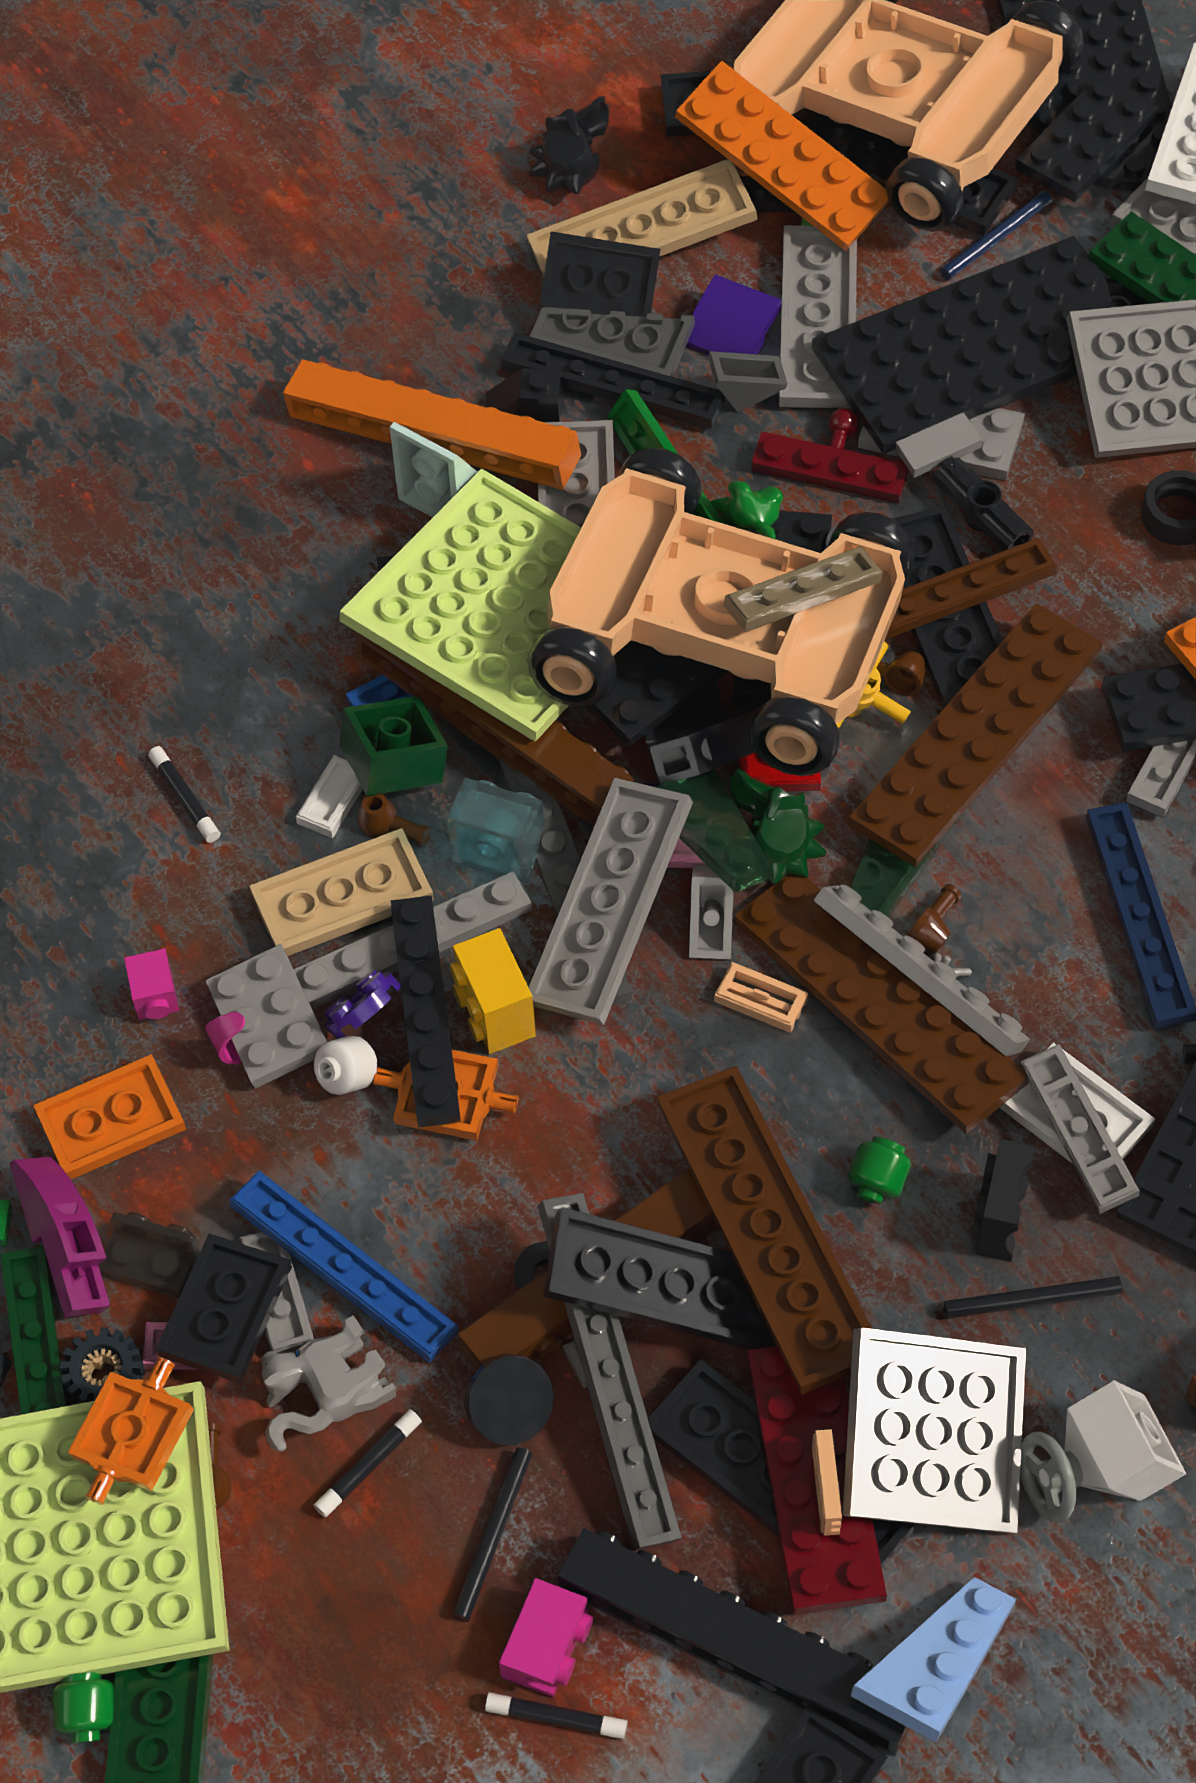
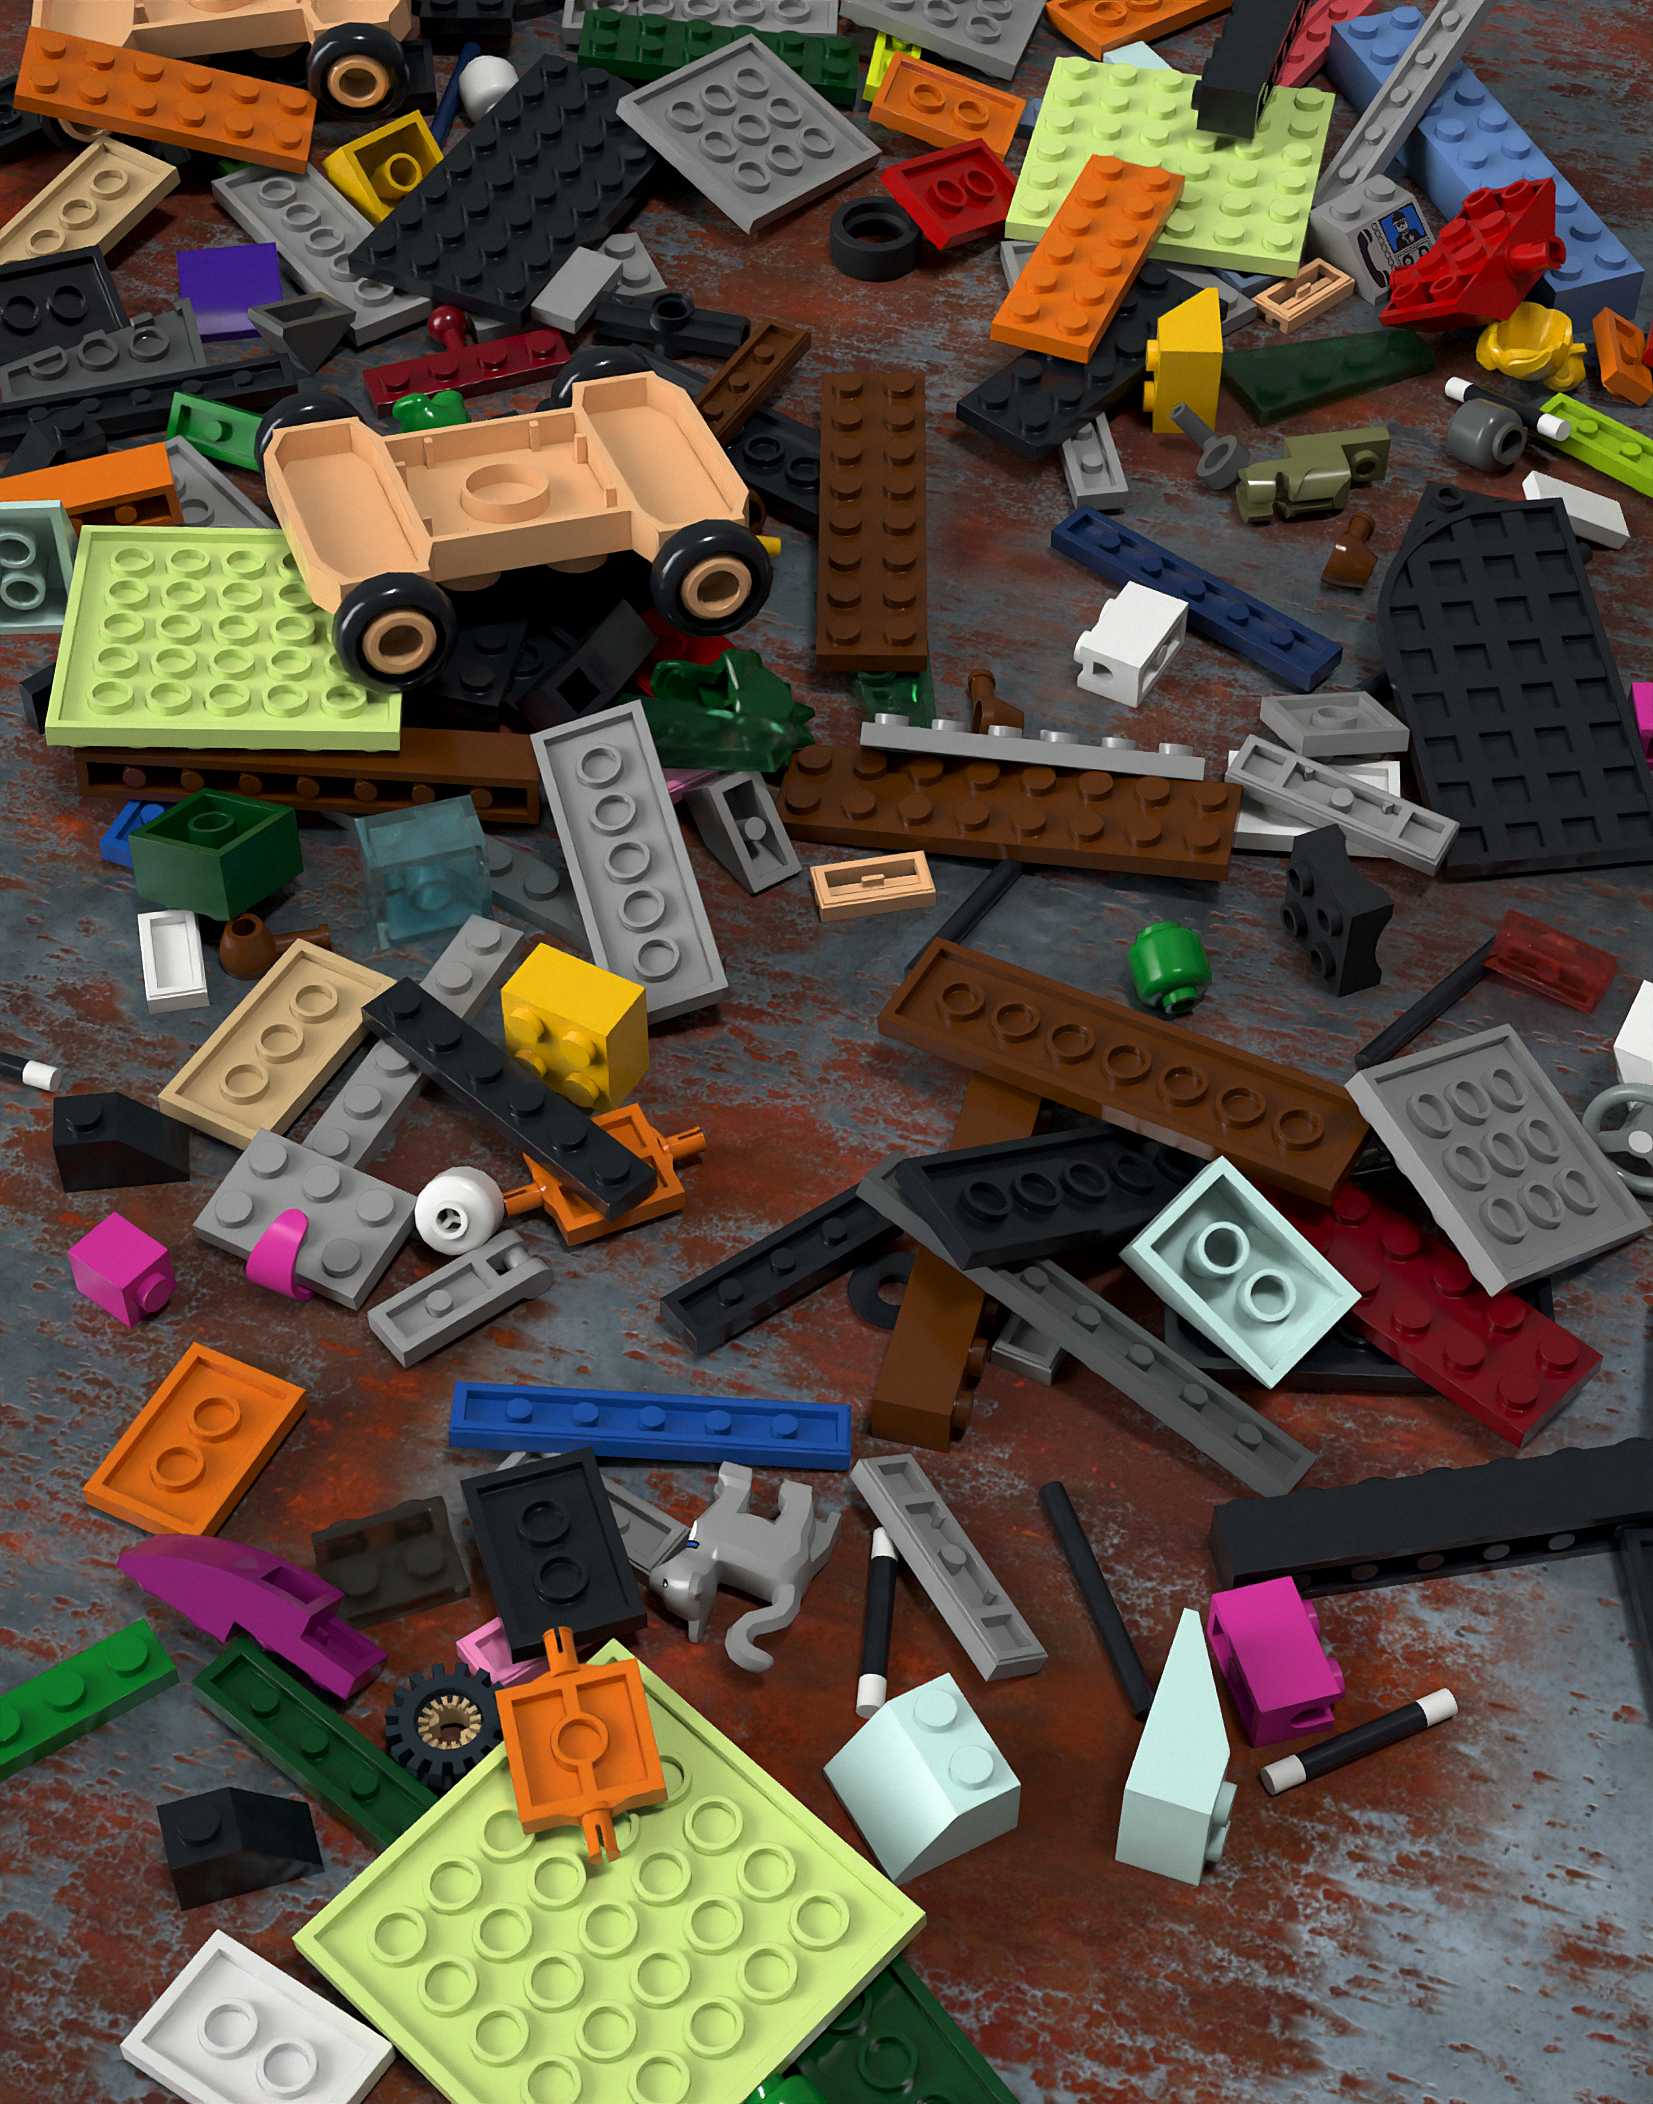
camera: 40 degrees left, 10 degrees down
dark purple plate [323,969,401,1039] -> none
black tile [464,1353,554,1445] -> none
dark tan tile [723,546,883,632] -> none
light nougat tile [812,1429,842,1536] -> none
none -> black slope [53,1092,190,1193]
none -> yellow slope [321,110,444,228]
none -> light grey plate [367,1230,554,1369]
none -> white head [457,55,519,124]
none -> black plate [660,1182,904,1356]
none -> light aqua slope [823,1672,1021,1887]
none -> light grey plate [849,1453,1049,1682]
none -> black bar [904,859,1030,977]
none -> white brick [1074,581,1188,709]
none -> light aqua slope [1115,1608,1238,1886]
none -> light aqua slope [1118,1155,1362,1389]
none -> light grey plate [1260,691,1410,763]
none -> clear red panel [1483,909,1619,1015]

